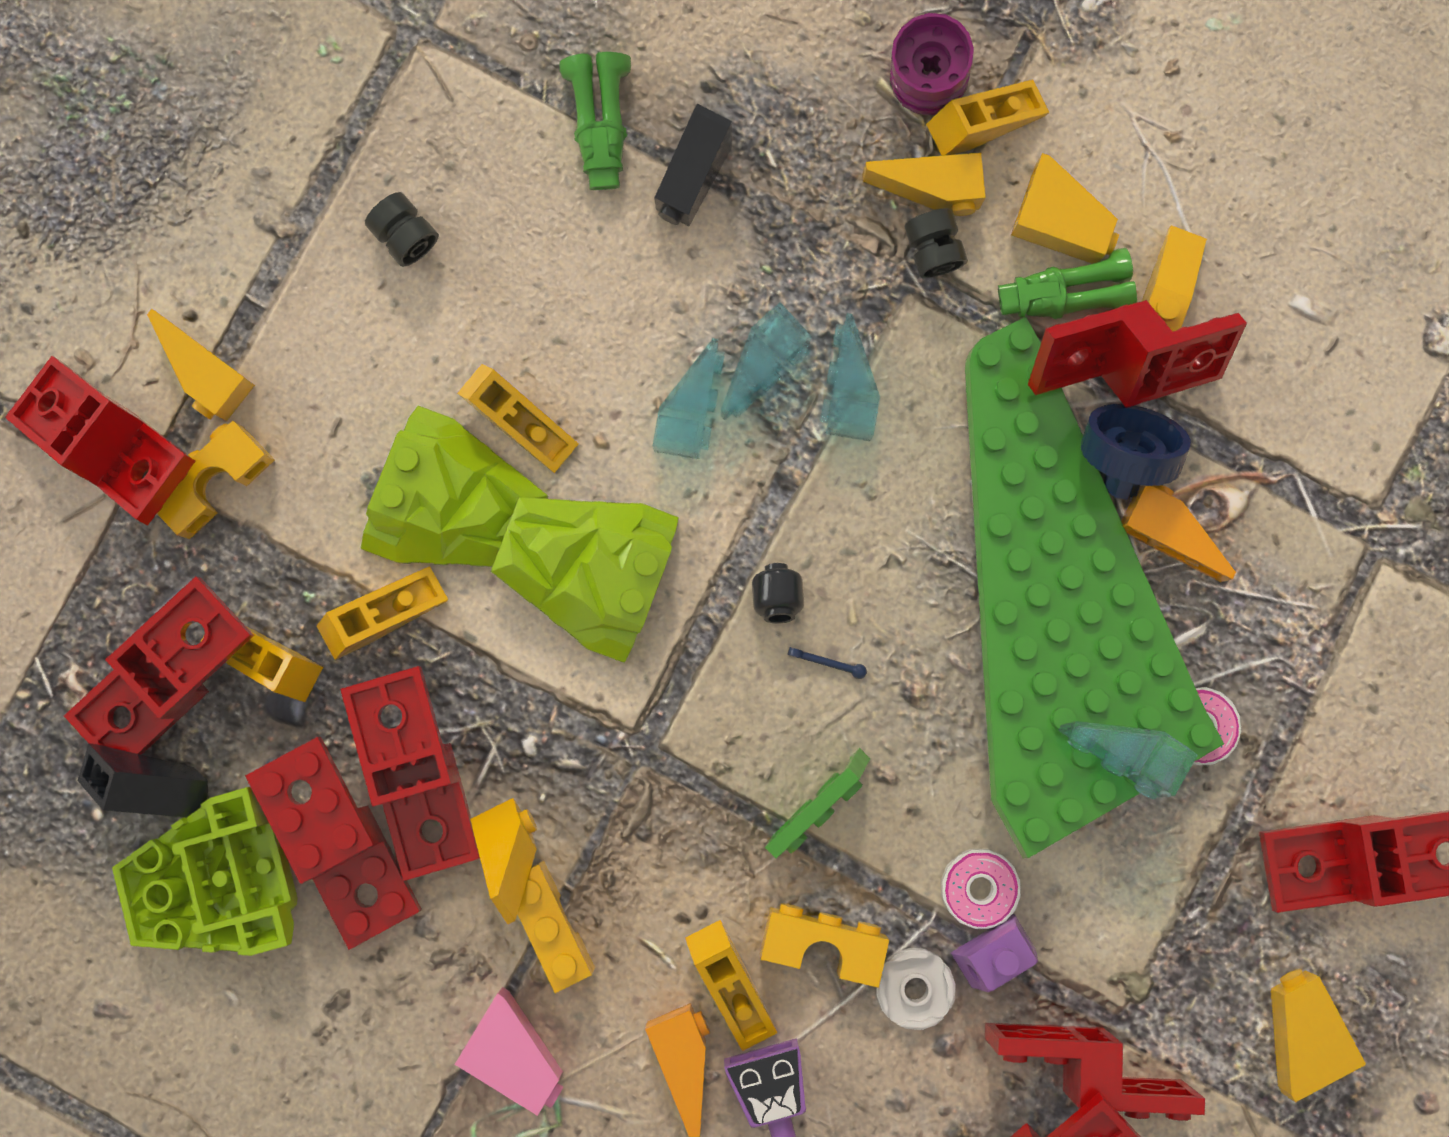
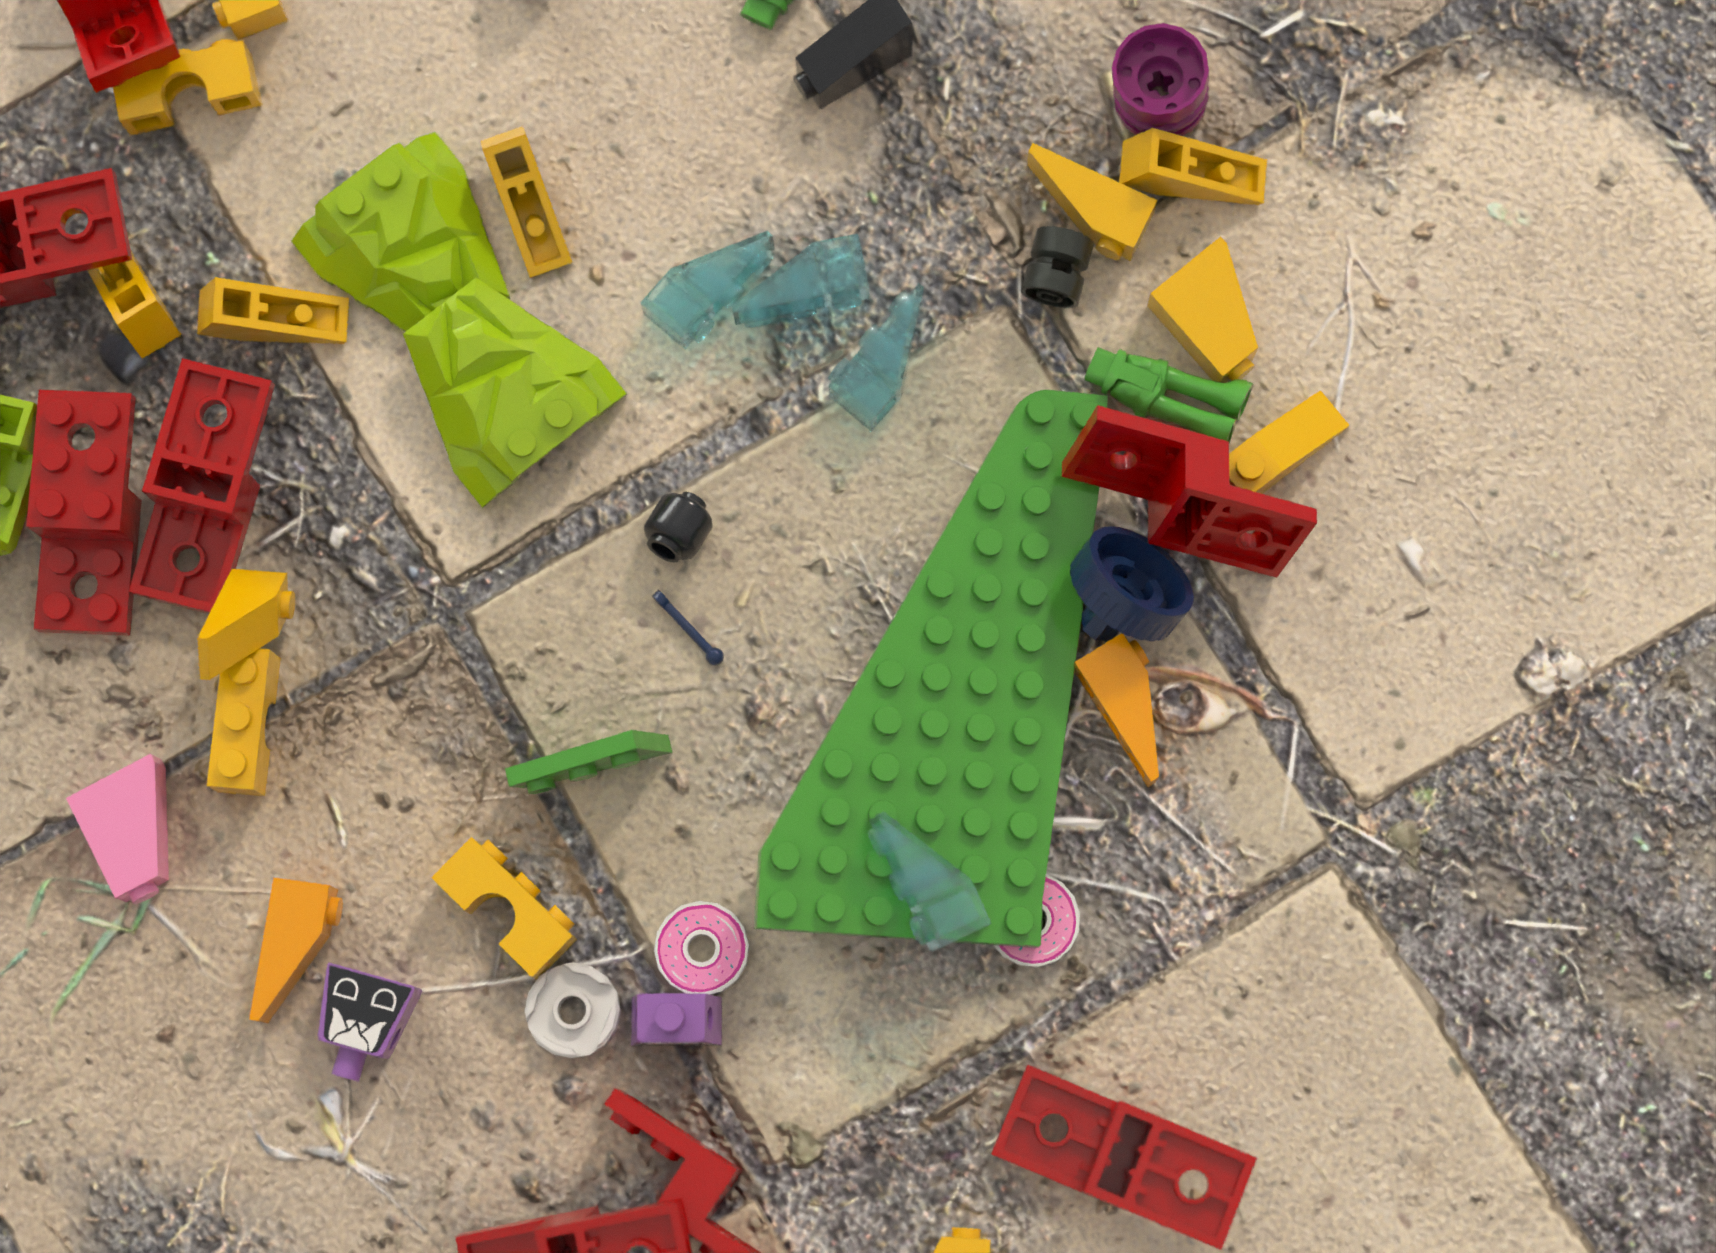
camera: 40 degrees right, 5 degrees down
yellow slope [685,920,778,1051] -> none

